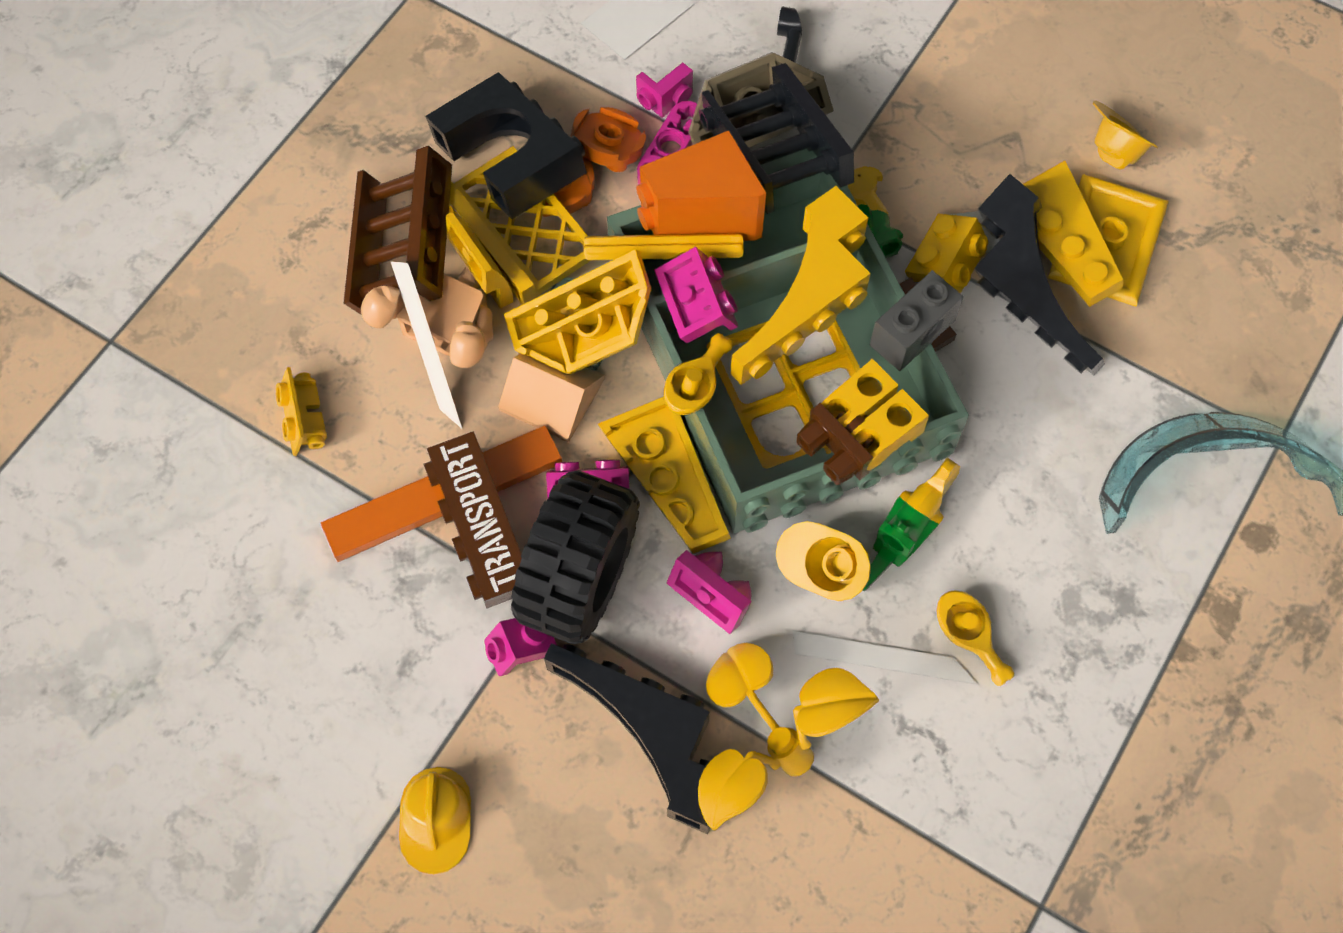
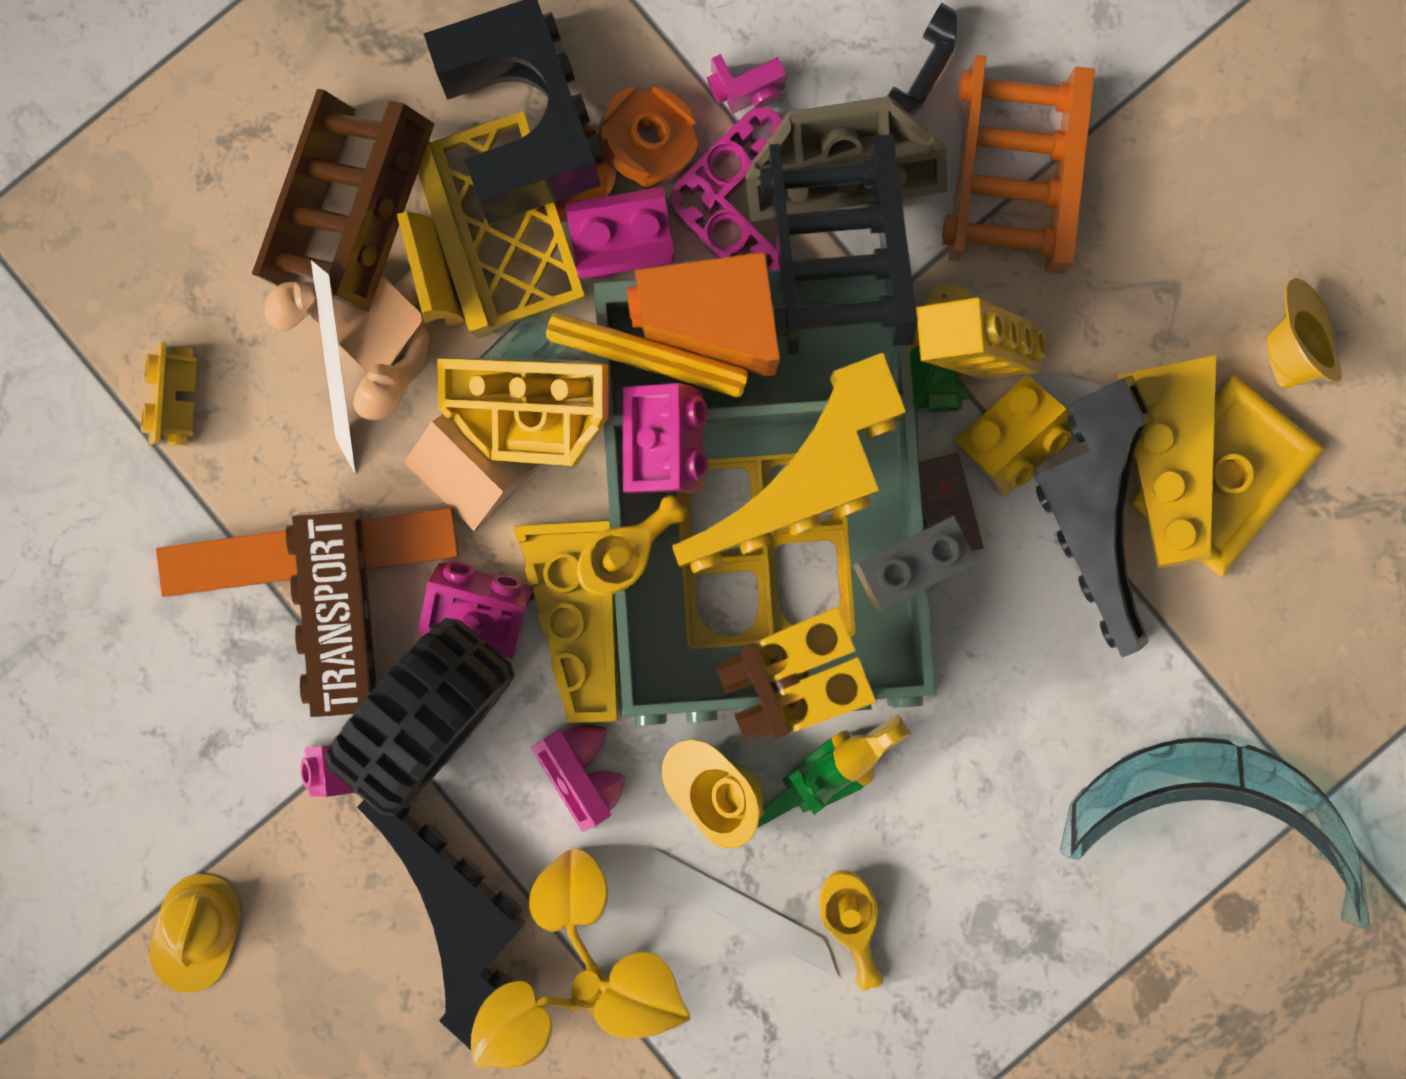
camera: 20 degrees right, 20 degrees up
none -> dark pink bracket [565,187,675,279]
none -> yellow brick [917,298,1046,380]
none -> orange fence [942,55,1095,274]

